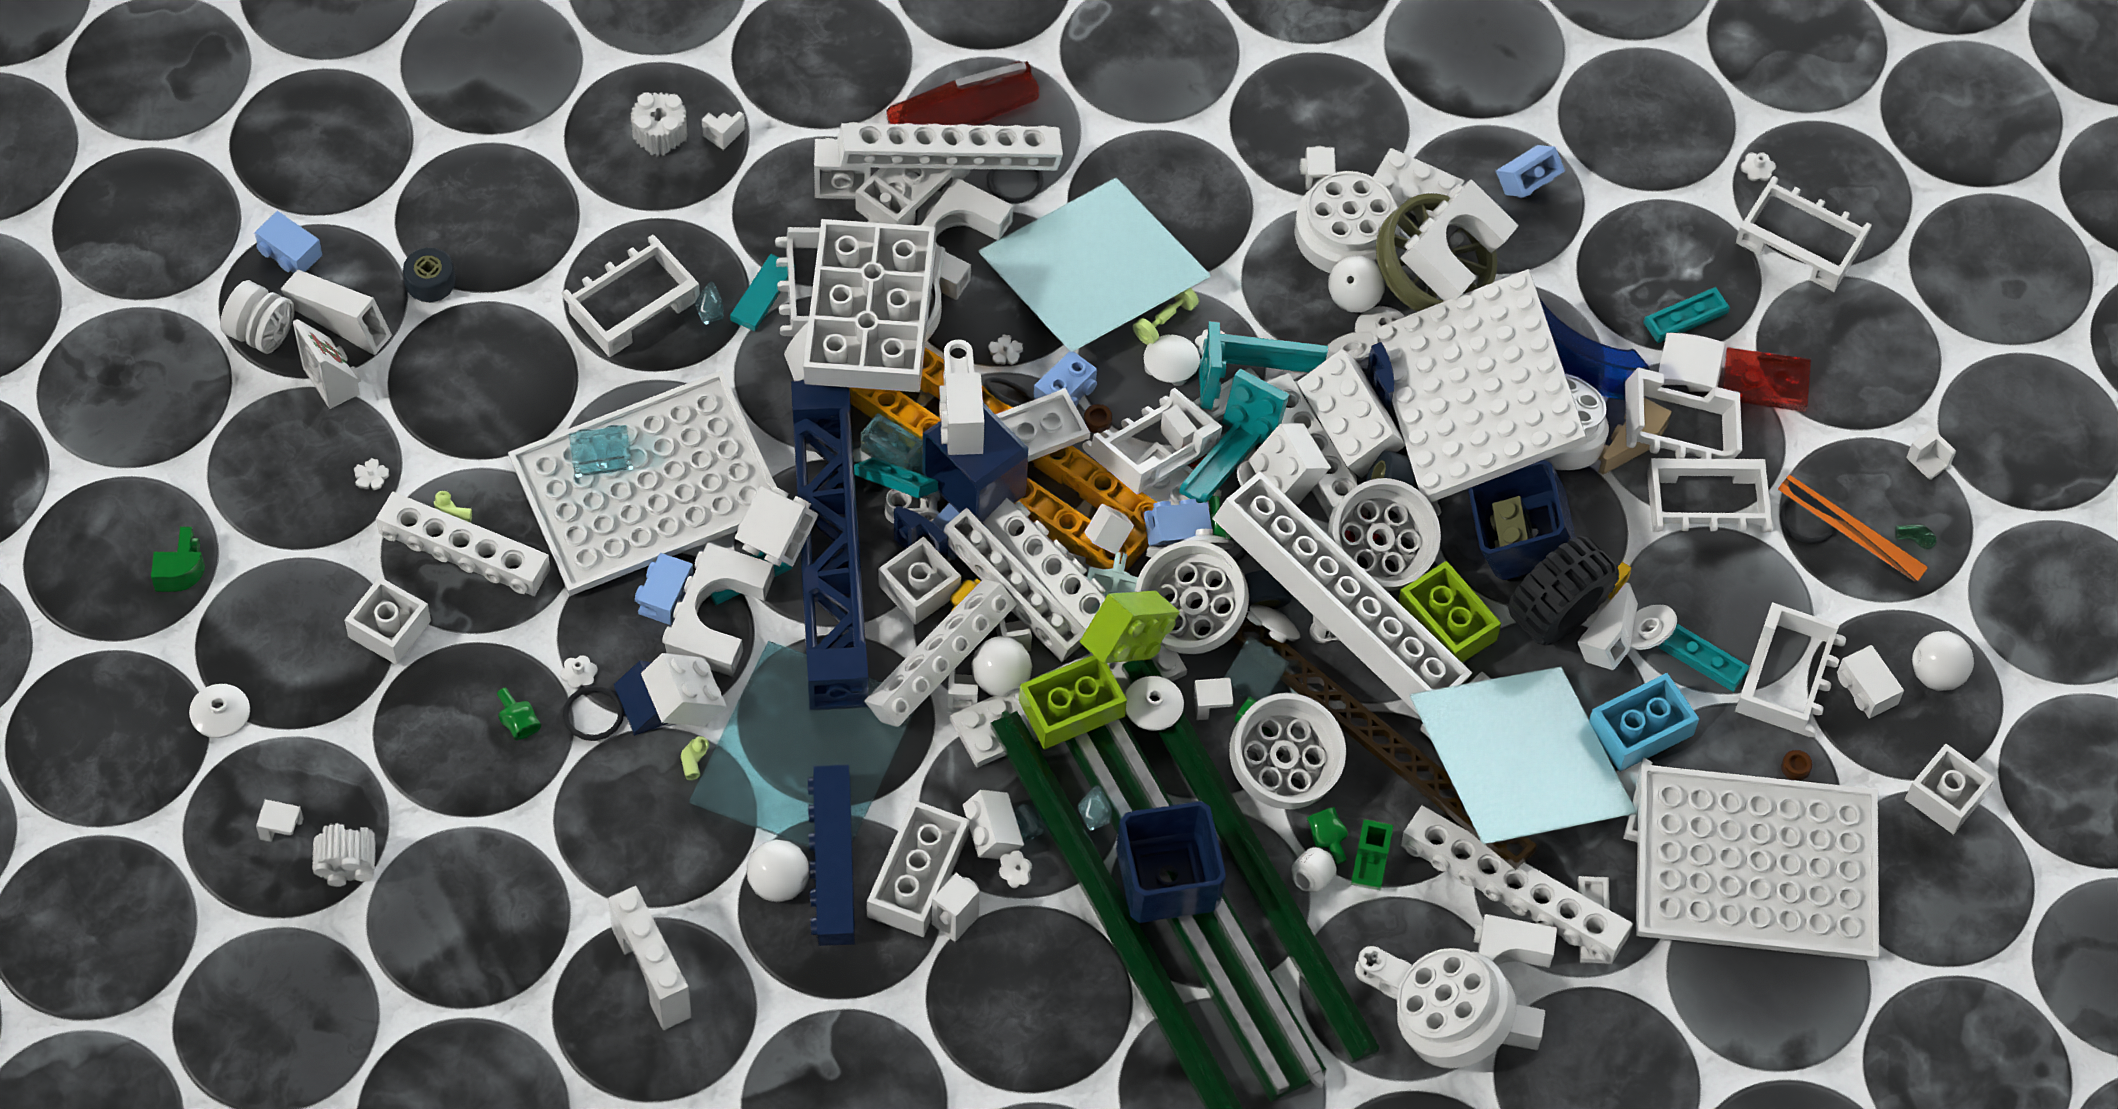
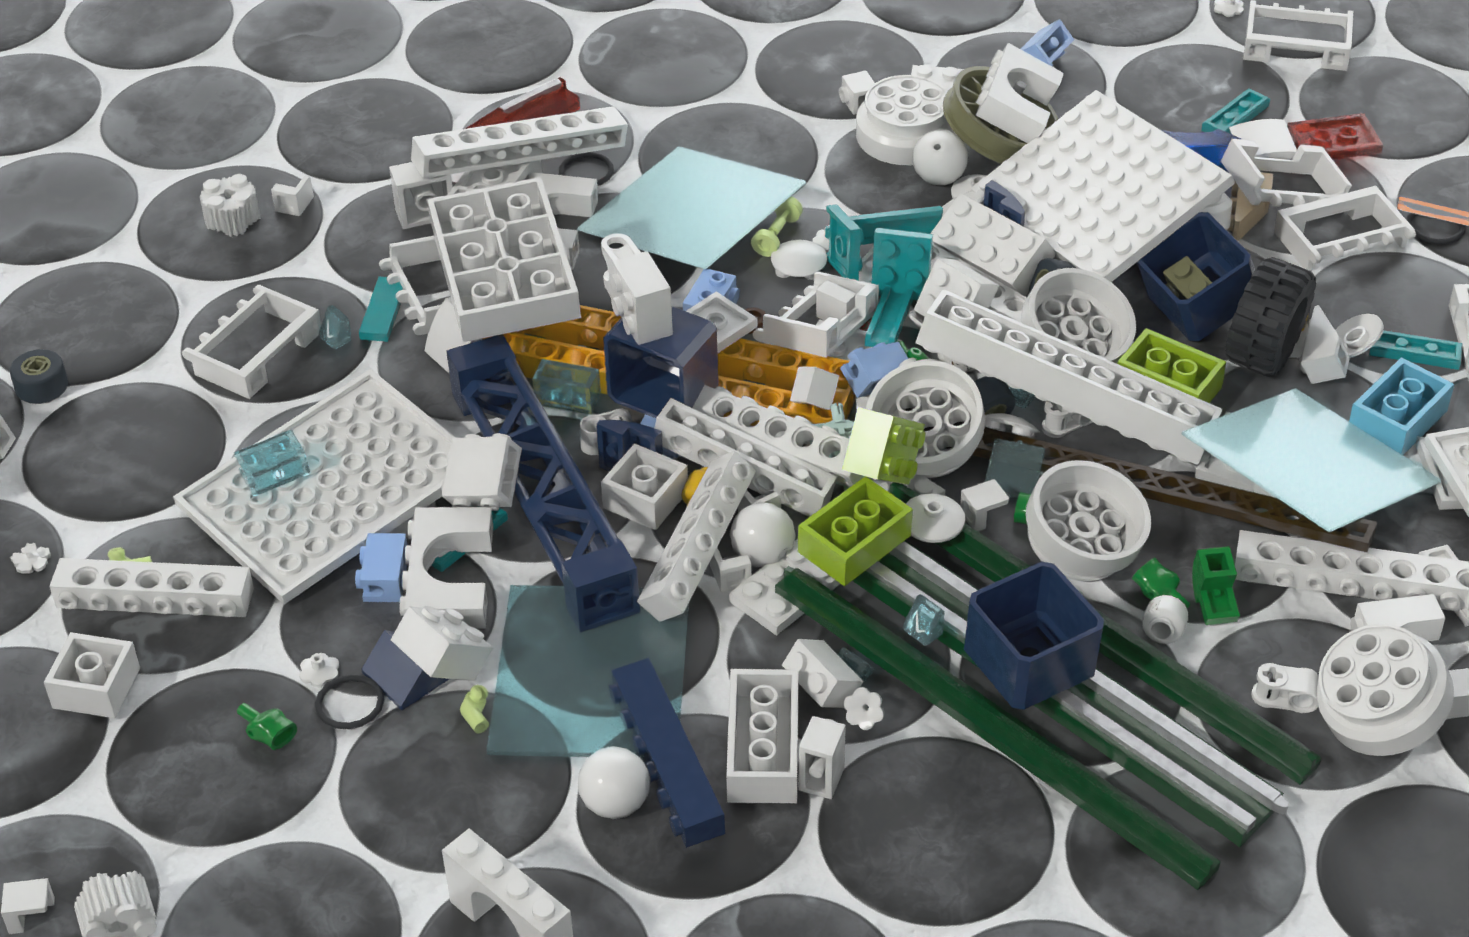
camera: 15 degrees left, 15 degrees down
teal tile [854,457,938,499] -> none

